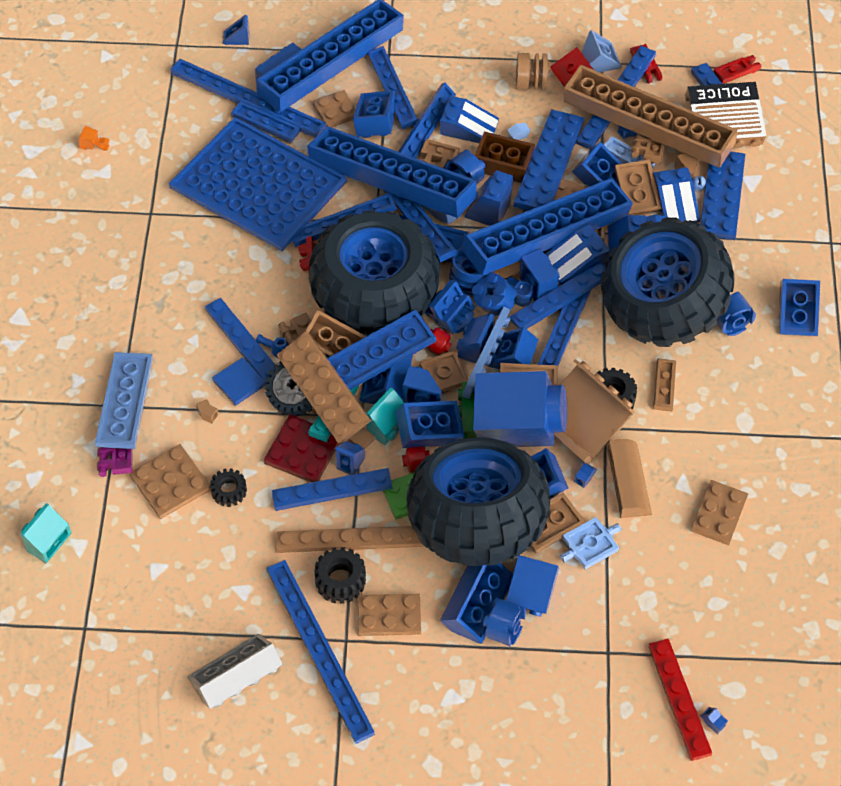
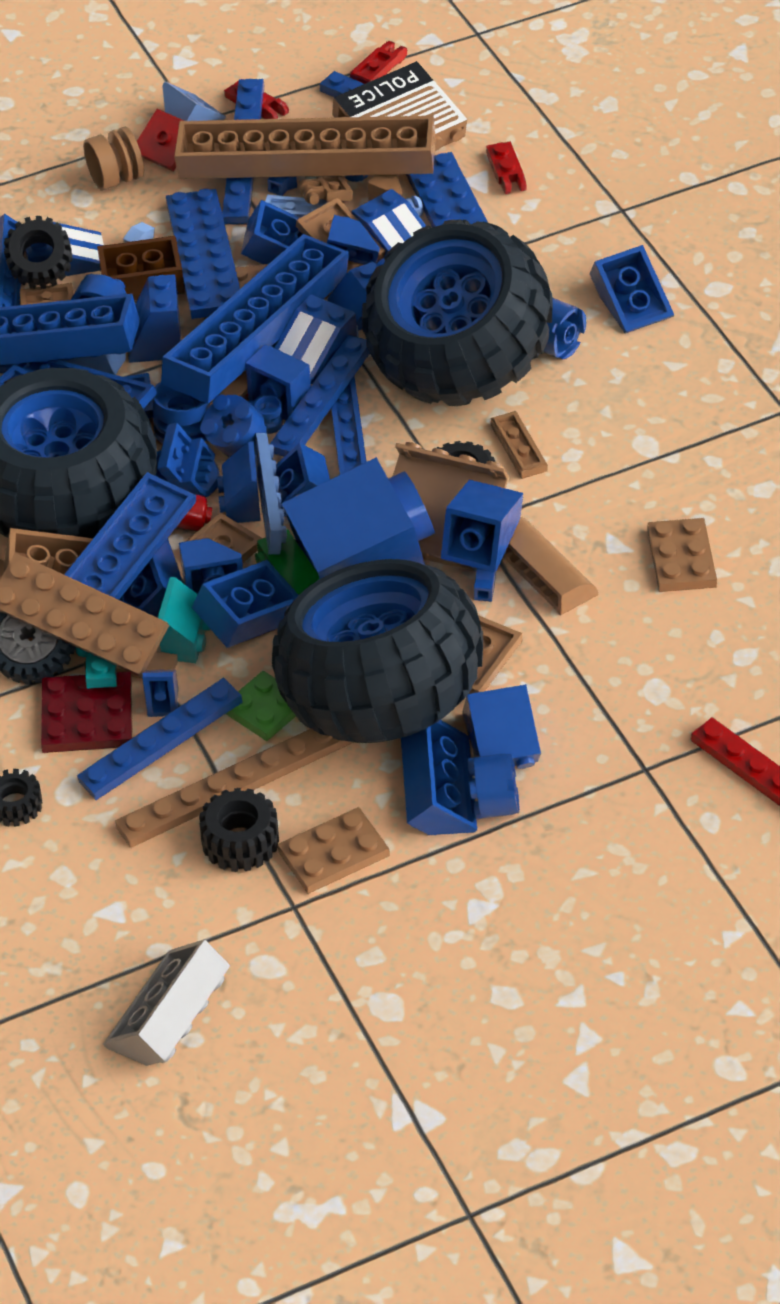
camera: 25 degrees left, 10 degrees down
blue plate [267,560,375,744] -> none
red head [402,446,430,473] -> none
light blue plate [560,517,621,569] -> none
none -> black tyre [4,216,73,289]
none -> blue slope [327,215,380,265]
none -> blue slope [440,479,523,573]
none -> red hinge [486,141,527,194]

